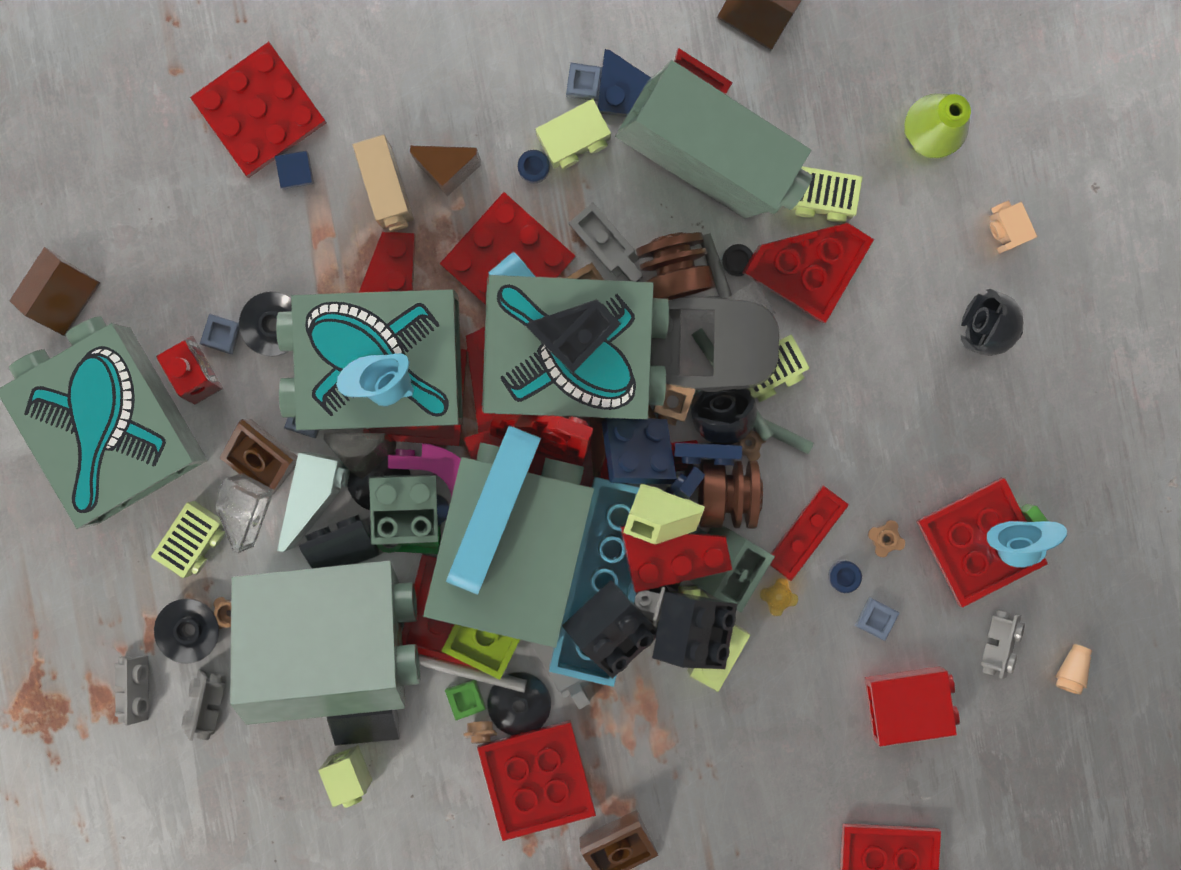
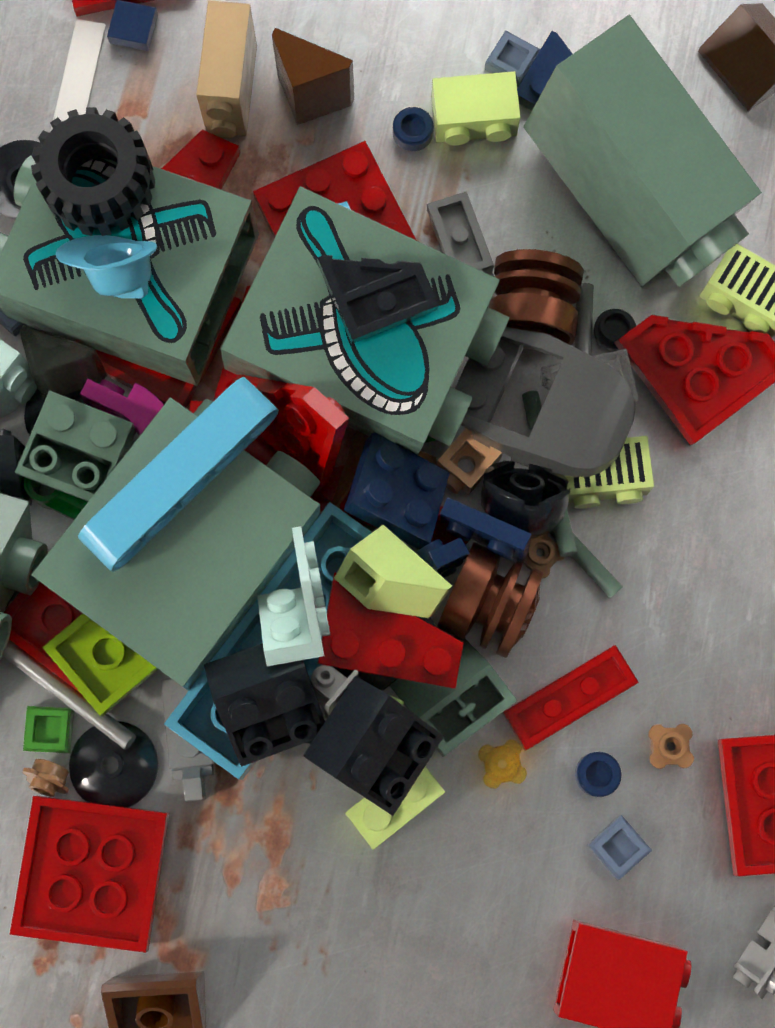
camera: 20 degrees right, 10 degrees down
none -> black tyre [31,107,155,236]
none -> white sticker [50,19,106,132]
none -> light aqua bracket [257,526,330,667]

